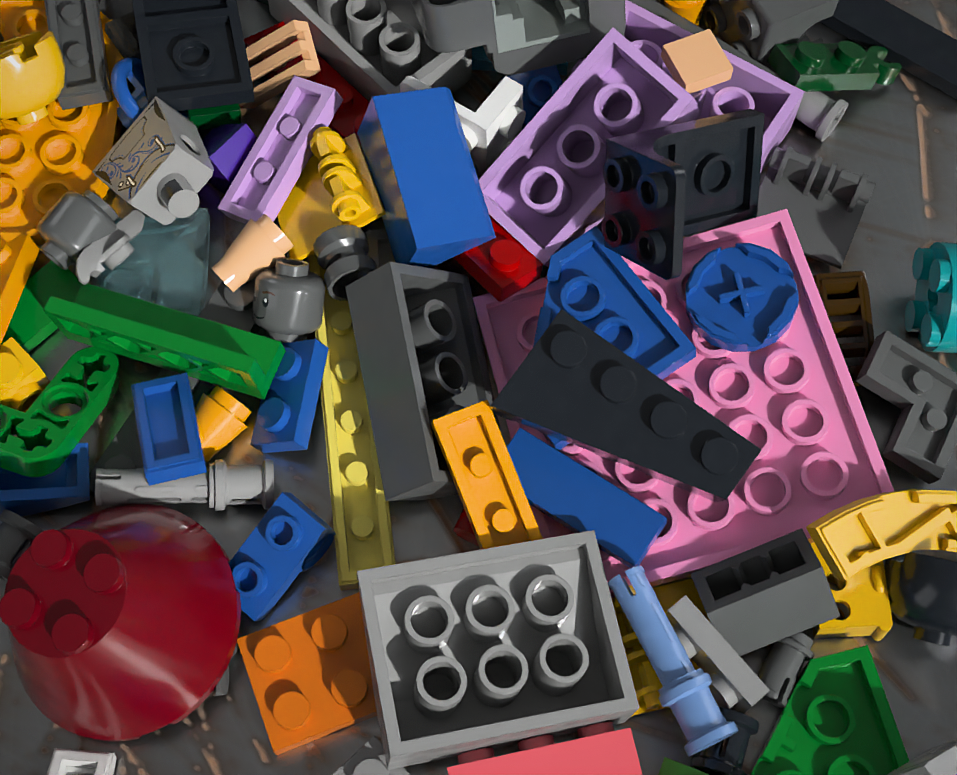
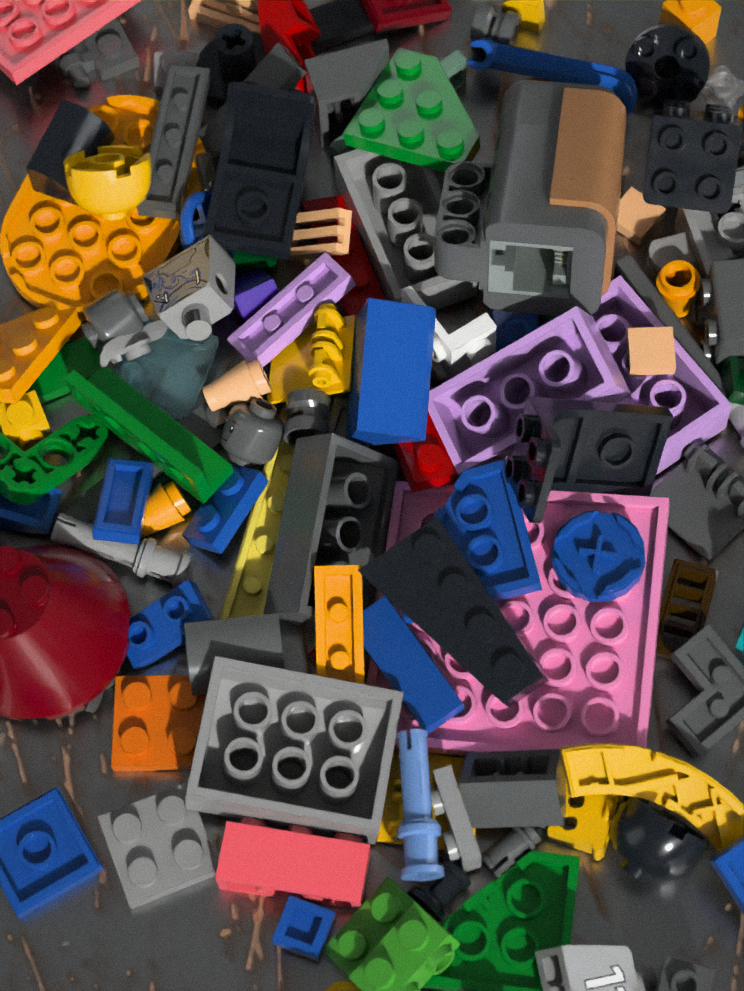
camera: 25 degrees right, 0 degrees up
none -> dark grey brick [184,613,284,696]

